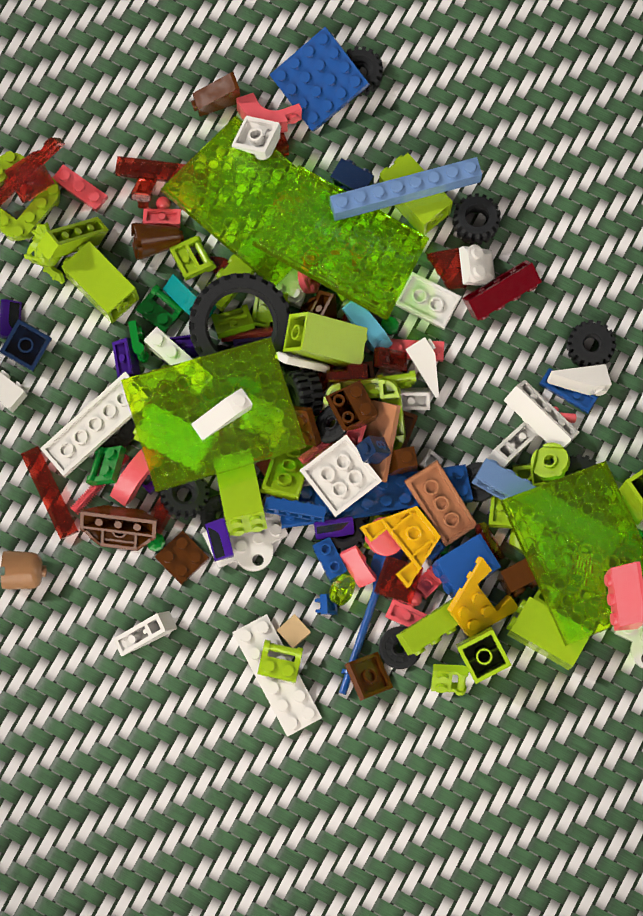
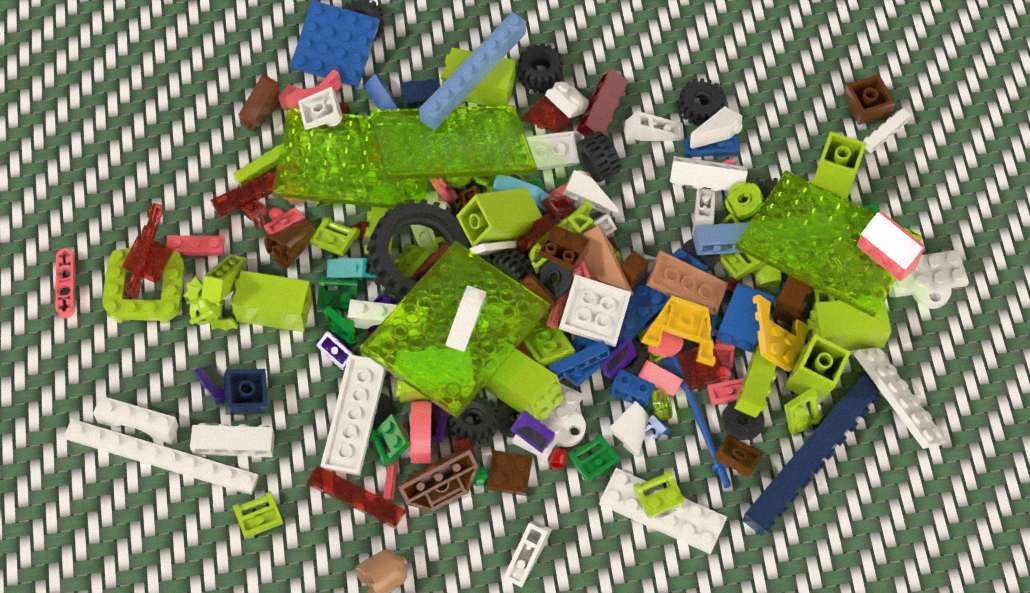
camera: 40 degrees left, 15 degrees down
tan piece [277,614,311,648] -> none
dark blue brick [356,435,391,464] -> none
none -> lime piece [233,144,289,187]
none -> tile [364,74,405,126]
none -> red hose [549,448,567,469]
none -> green plate [567,433,620,483]
none -> black tyre [577,131,621,183]
none -> white slope [609,401,649,458]
none -> white slope [625,111,684,141]
none -> dark blue brick [742,373,882,536]
none -> white plate [854,347,947,449]

